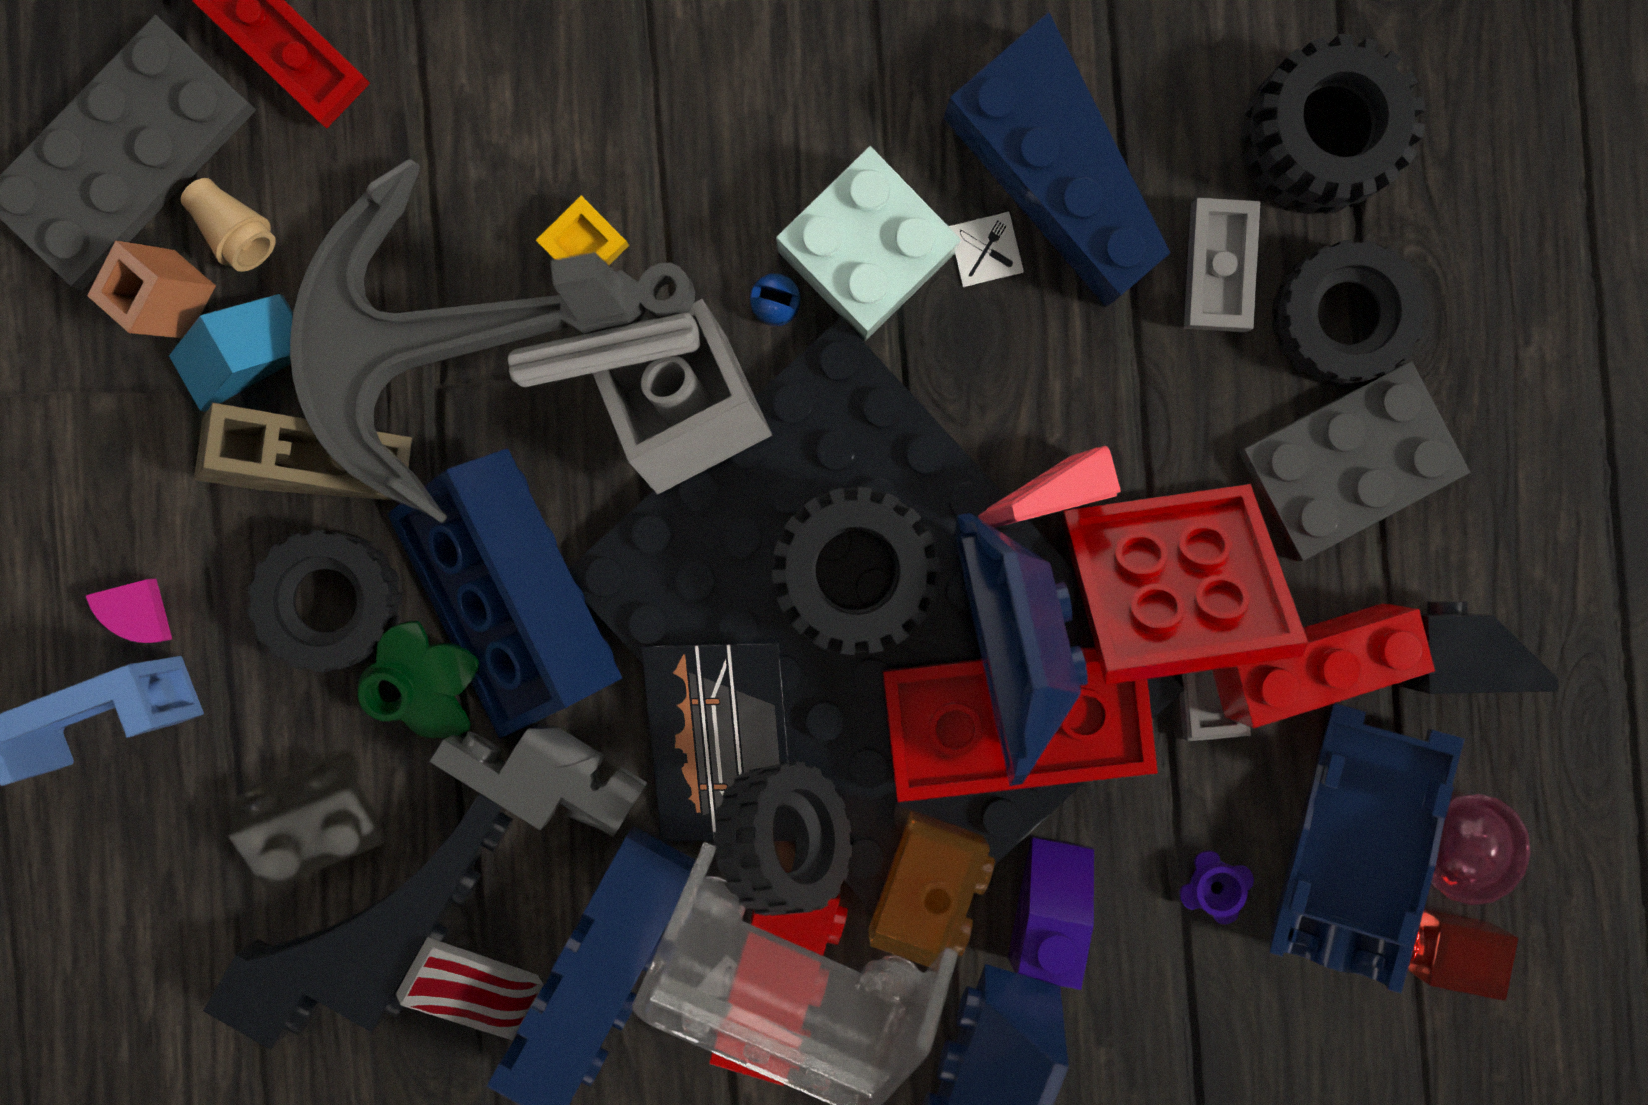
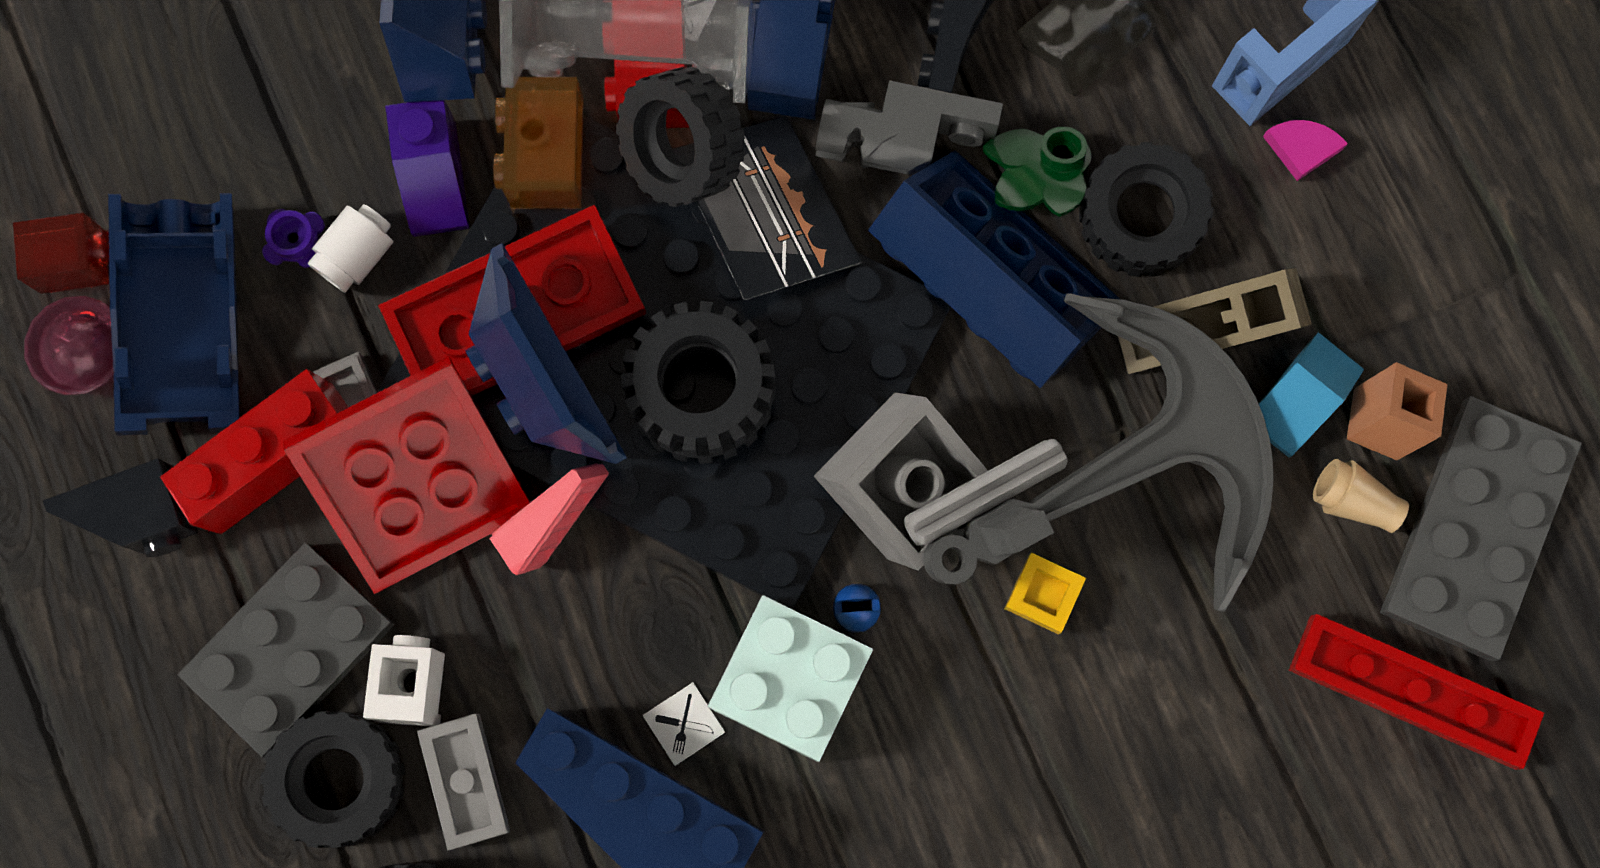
camera: 165 degrees right, 10 degrees down
none -> white brick [307,204,394,293]
none -> white brick [363,635,445,727]

